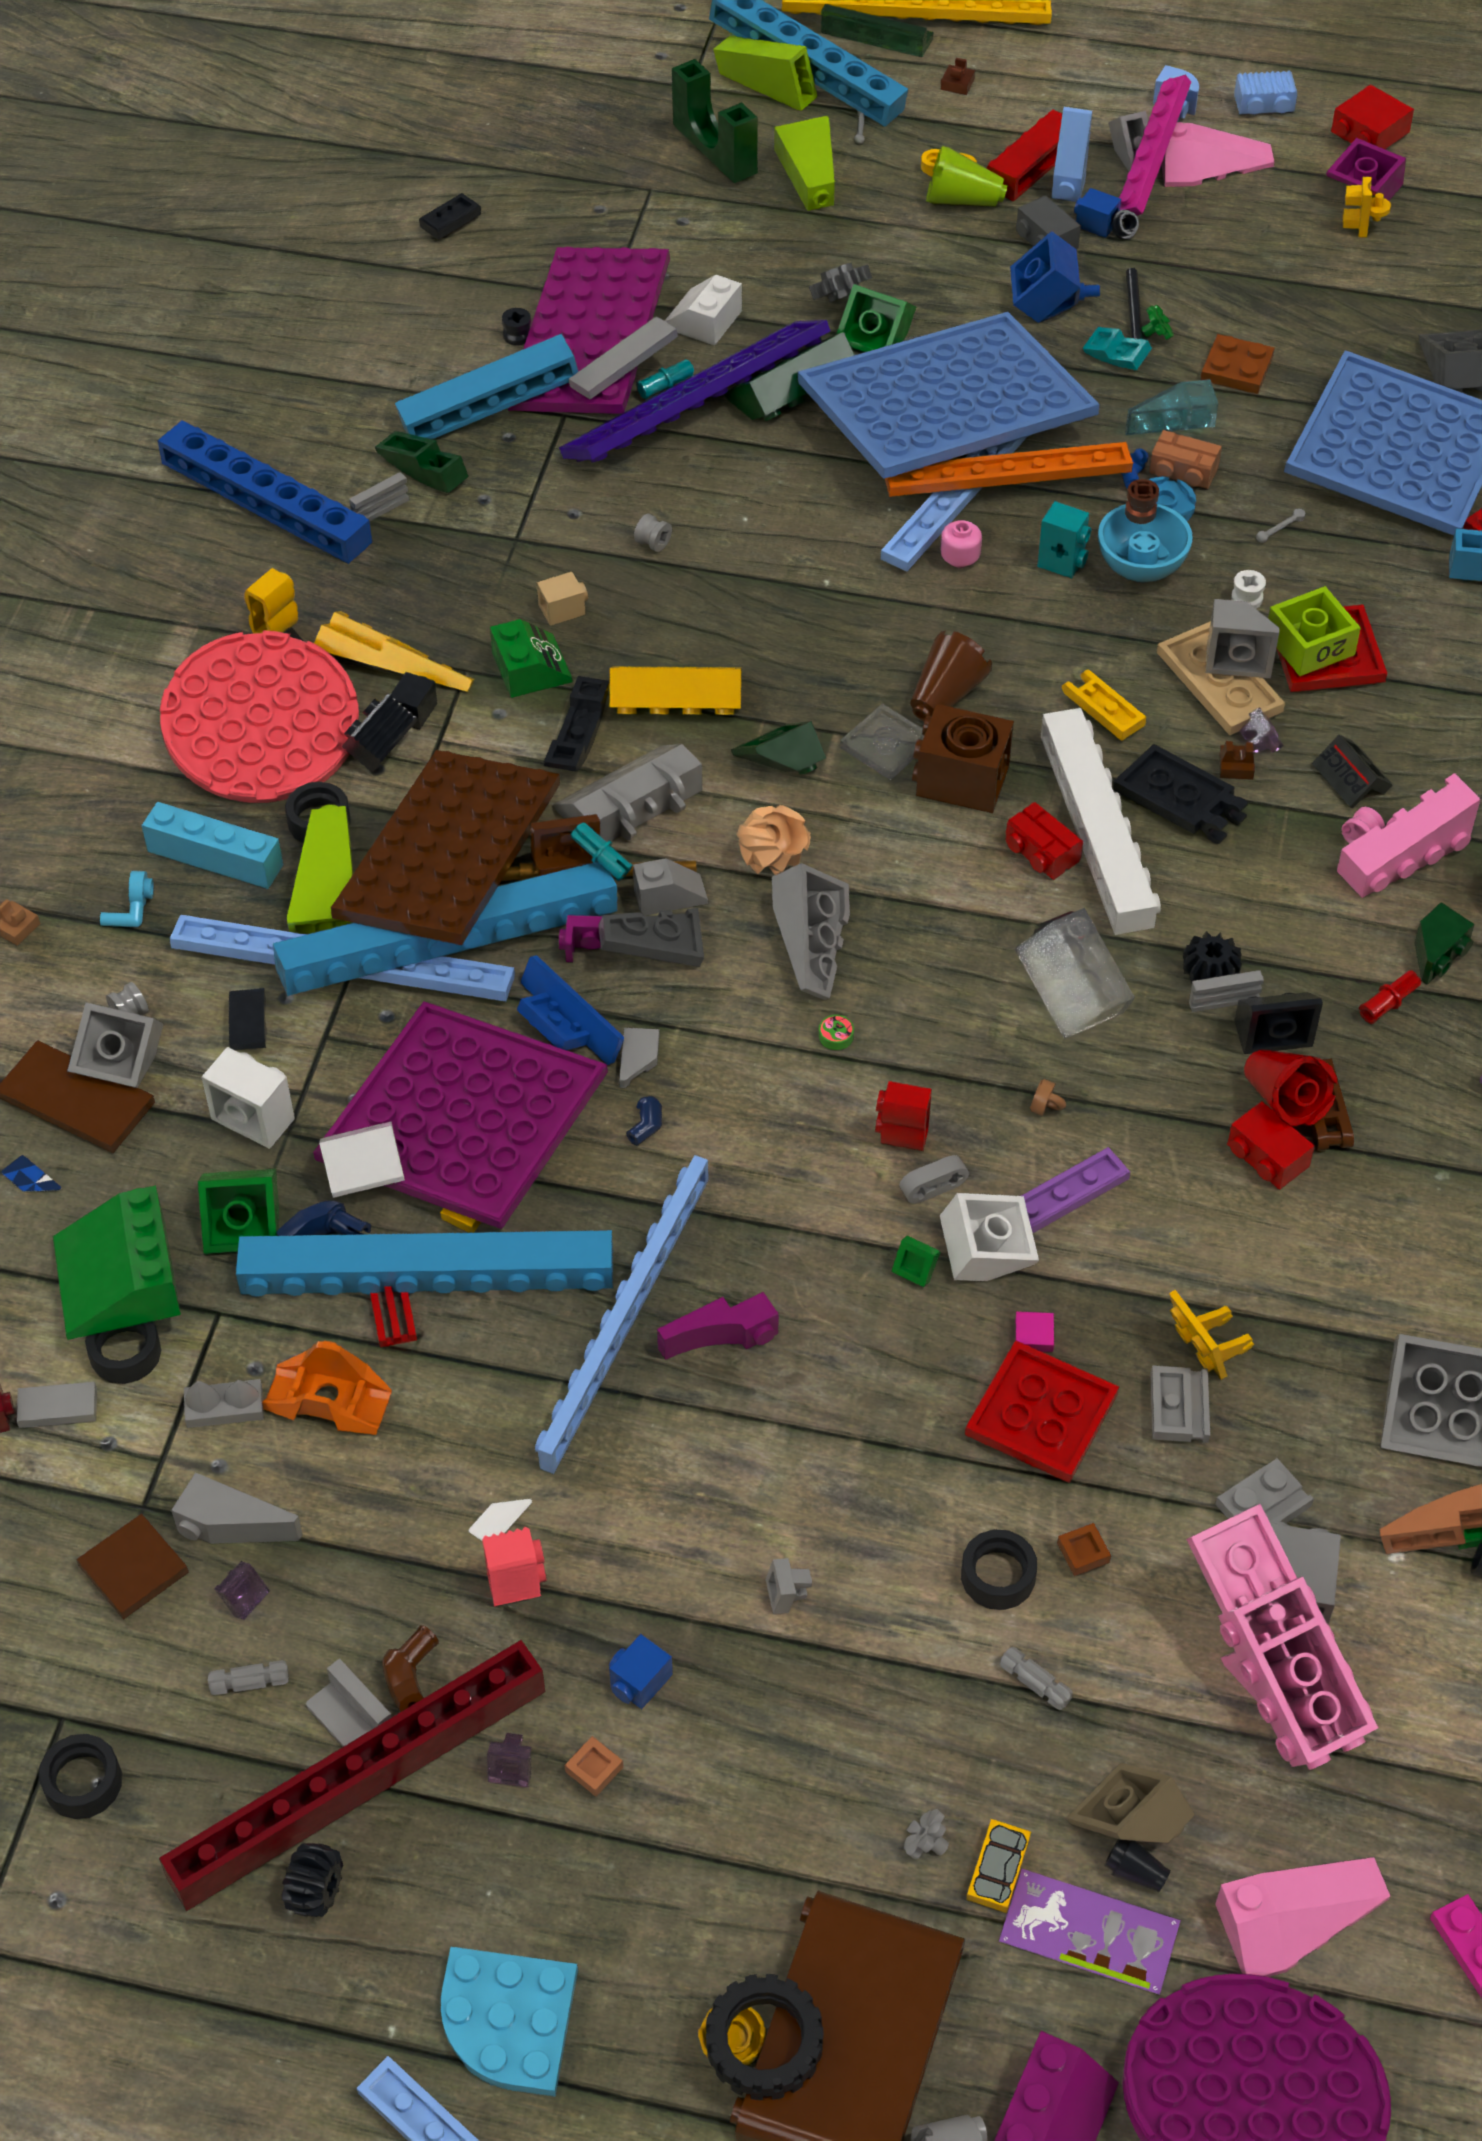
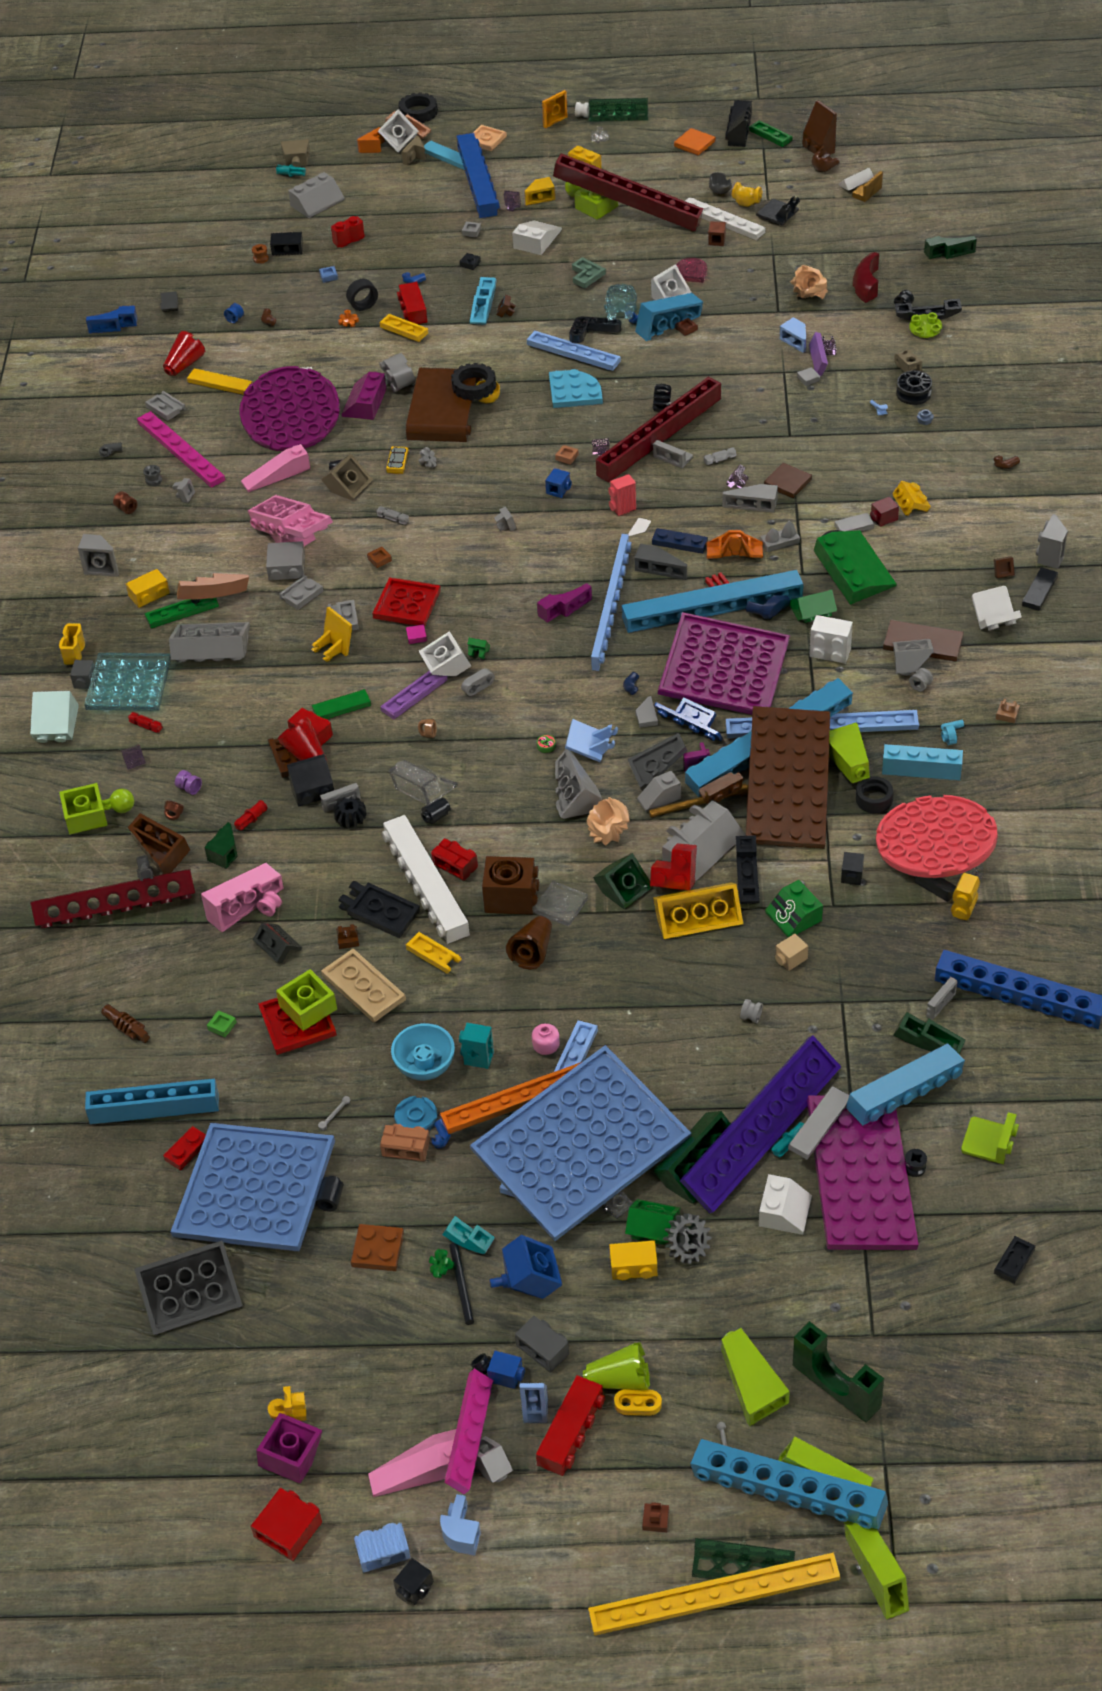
camera: 170 degrees right, 5 degrees down
dark blue sticker [1,1155,61,1192] -> none
black tyre [39,1734,122,1819] -> none
black slope [229,988,267,1050] -> none
yellow wedge [314,611,475,692] -> none
white slope [319,1122,405,1198] -> none
black brick [342,694,418,772] -> none
reddish brown arm [382,1625,439,1712] -> none
teal axle [571,823,633,882] -> none
red brick [875,1081,932,1151] -> none
black tyre [961,1529,1037,1610] -> none
medium lavender sticker [999,1869,1181,1995] -> none
clear light blue slope [1125,379,1218,435] -> none
copper wheel [1125,479,1159,524] -> none
light grey slope [1206,599,1279,678] -> none
white wheel [1231,570,1266,609] -> none
tile [1240,707,1284,753] -> none
none -> bright green plate [207,1010,237,1037]
none -> green tile [312,689,371,719]
none -> black brick [316,1176,344,1212]
none -> black brick [393,1558,433,1605]
none -> light blue plate [565,719,618,762]
none -> yellow brick [609,1240,658,1280]
none -> dark grey slope [634,544,687,580]
none -> red brick [650,843,697,890]
none -> dark blue plate [652,528,708,554]
none -> lime bracket [961,1112,1019,1165]

